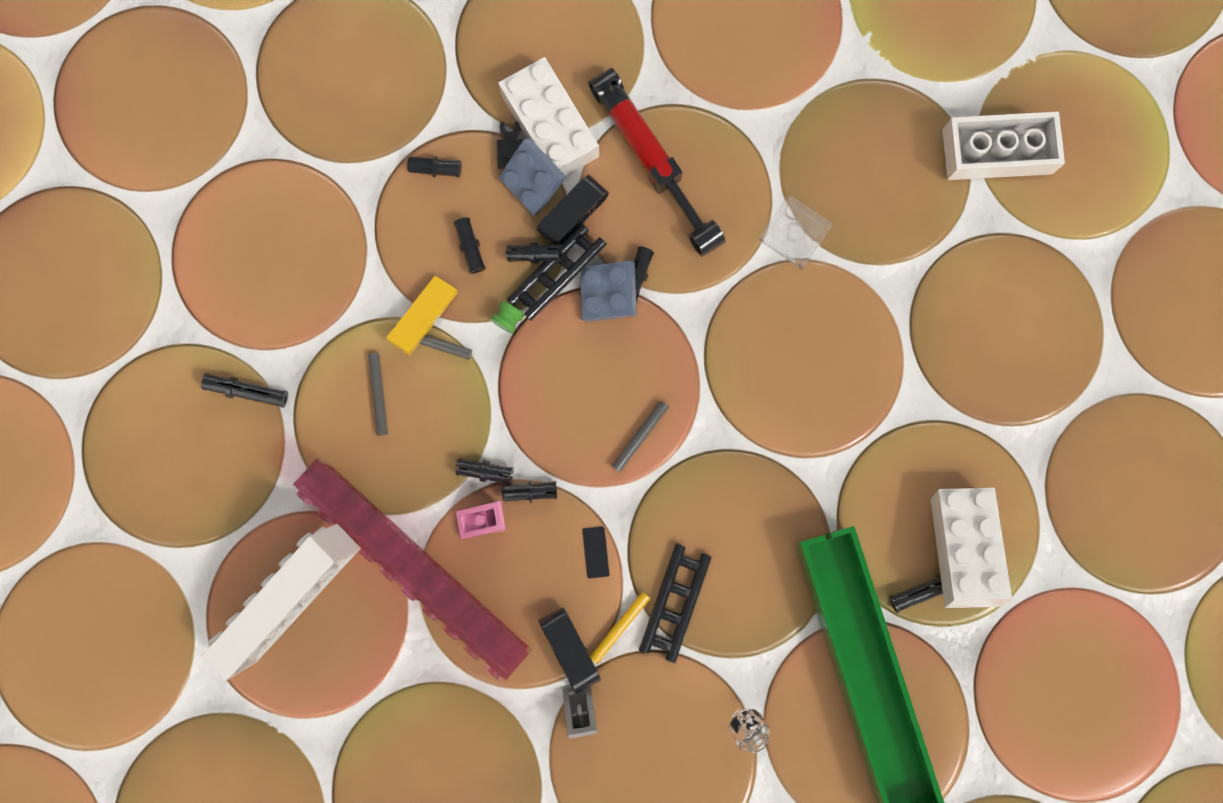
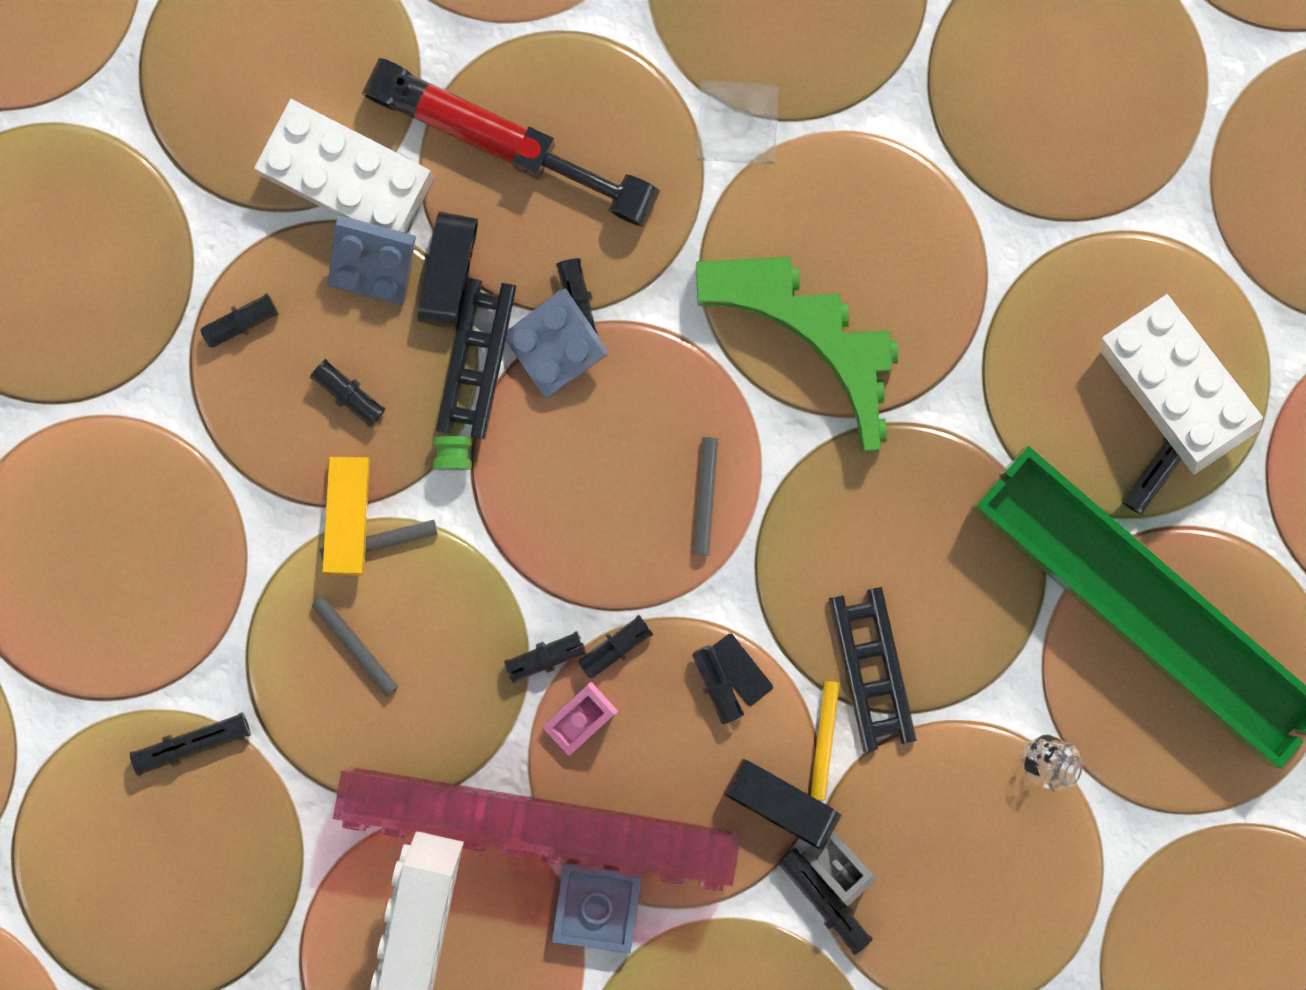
camera: 30 degrees left, 5 degrees up
black plate [497,121,523,169] -> none
black pin [506,242,563,264] -> none
none -> sand blue plate [552,862,642,954]
none -> black axle [692,645,744,724]
none -> bright green arch [696,257,898,453]
none -> black pin [777,847,873,955]

